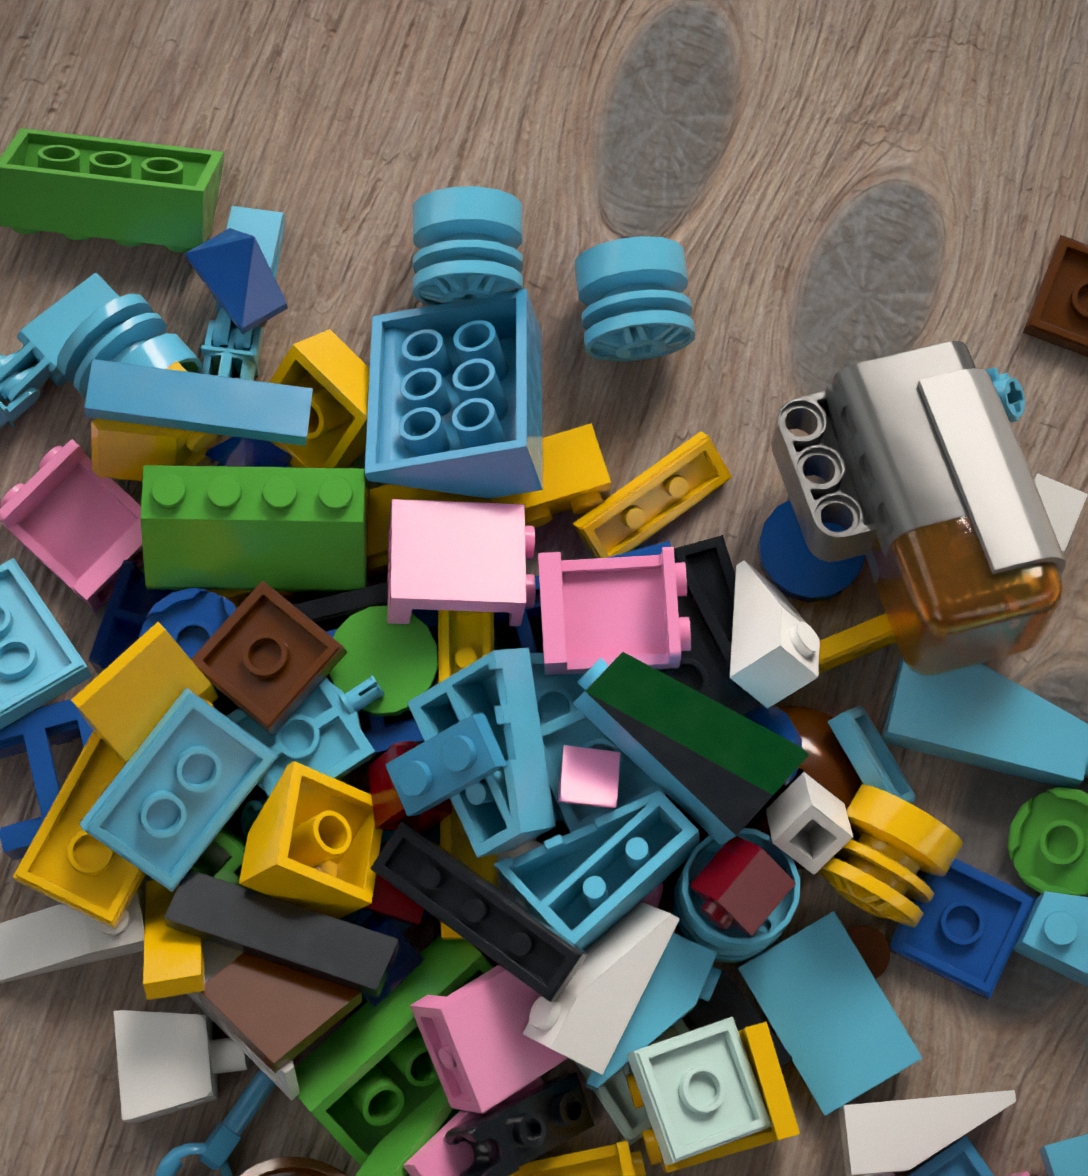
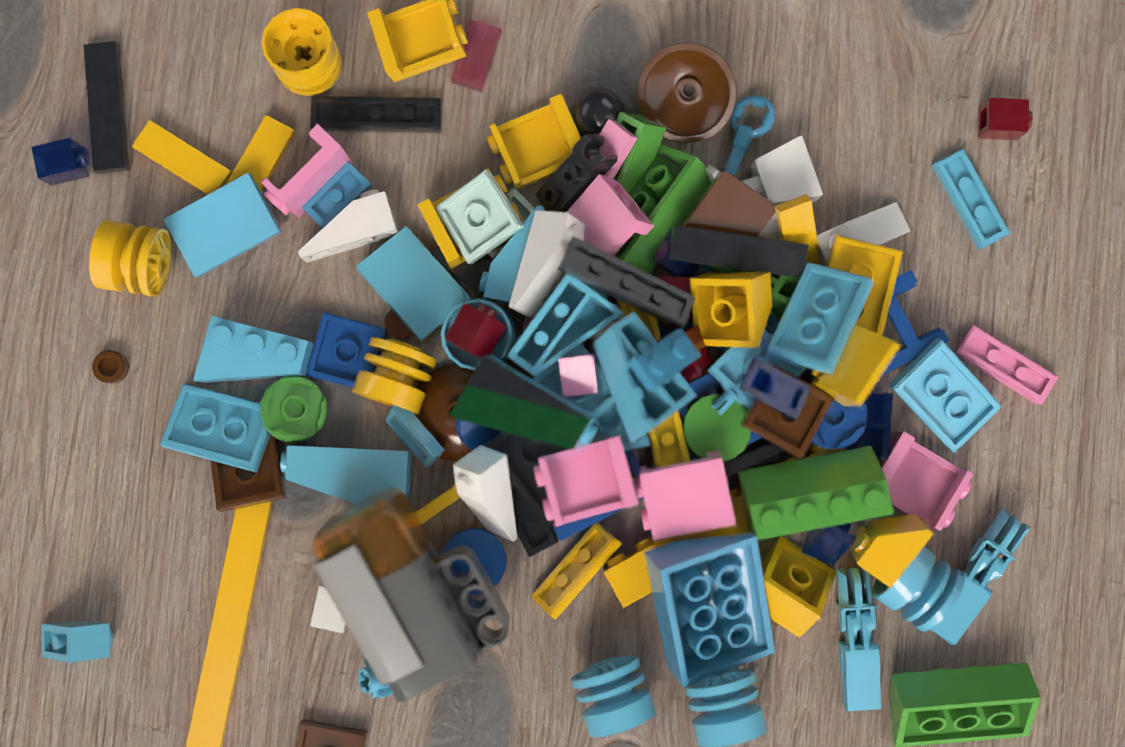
camera: 170 degrees right, 10 degrees up
dark azure tile [84,359,313,446] -> none
blue slope [185,228,288,334] -> none
white brick [766,772,853,875] -> none
none -> clear blue slope [738,357,812,420]

